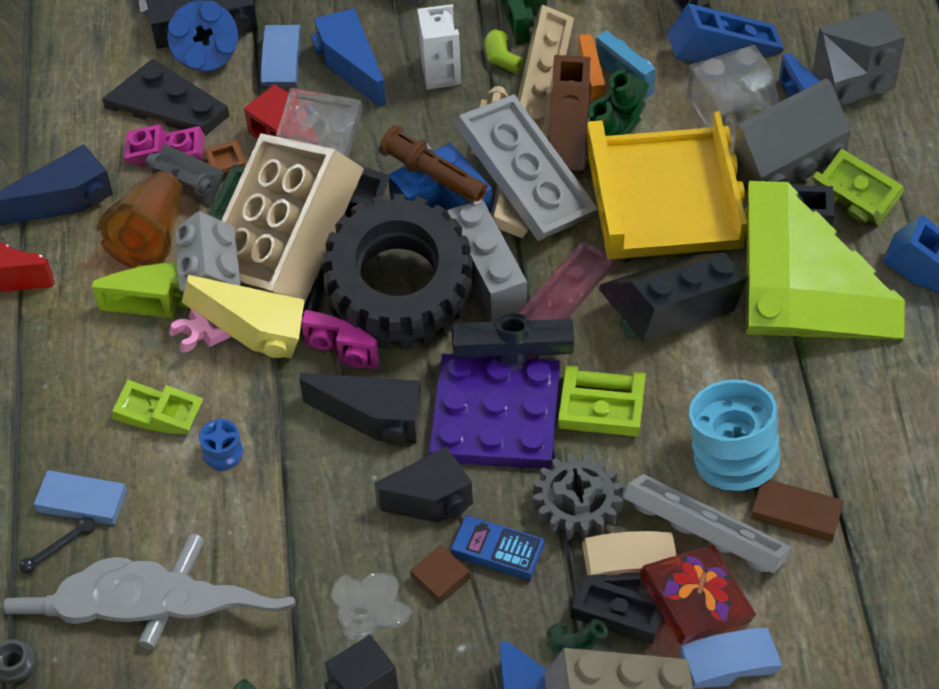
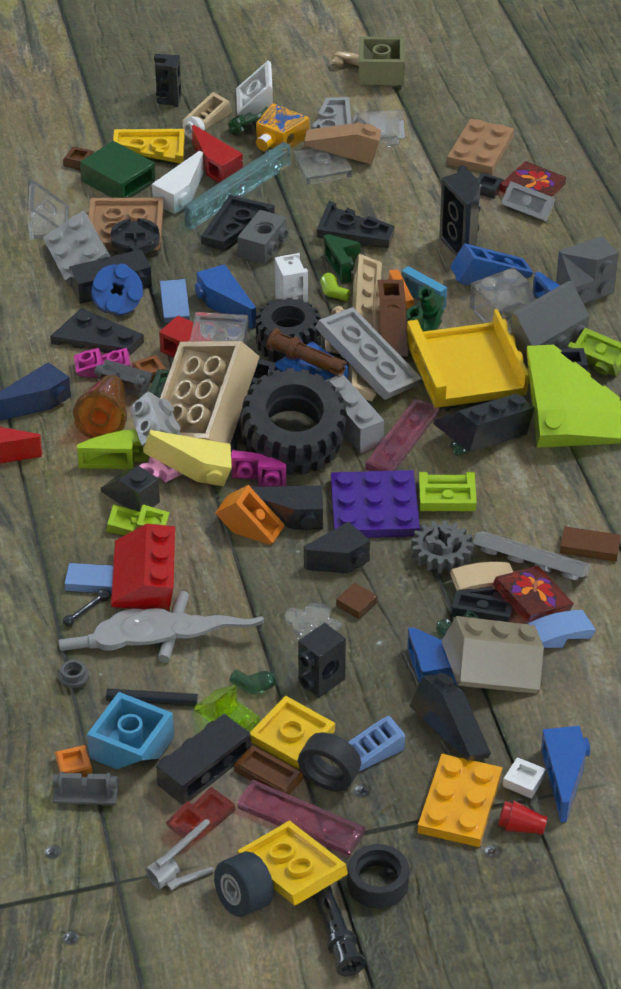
camera: 10 degrees left, 10 degrees down
blue wheel [199,419,243,471] -> none
tile [451,515,545,581] -> none
black piece [452,312,574,365] -> none
medium azure wheel [689,380,781,491] -> none
none -> black slope [101,466,160,512]
none -> red slope [111,523,175,612]
none -> orange slope [215,485,285,545]
none -> black tyre [256,298,321,361]

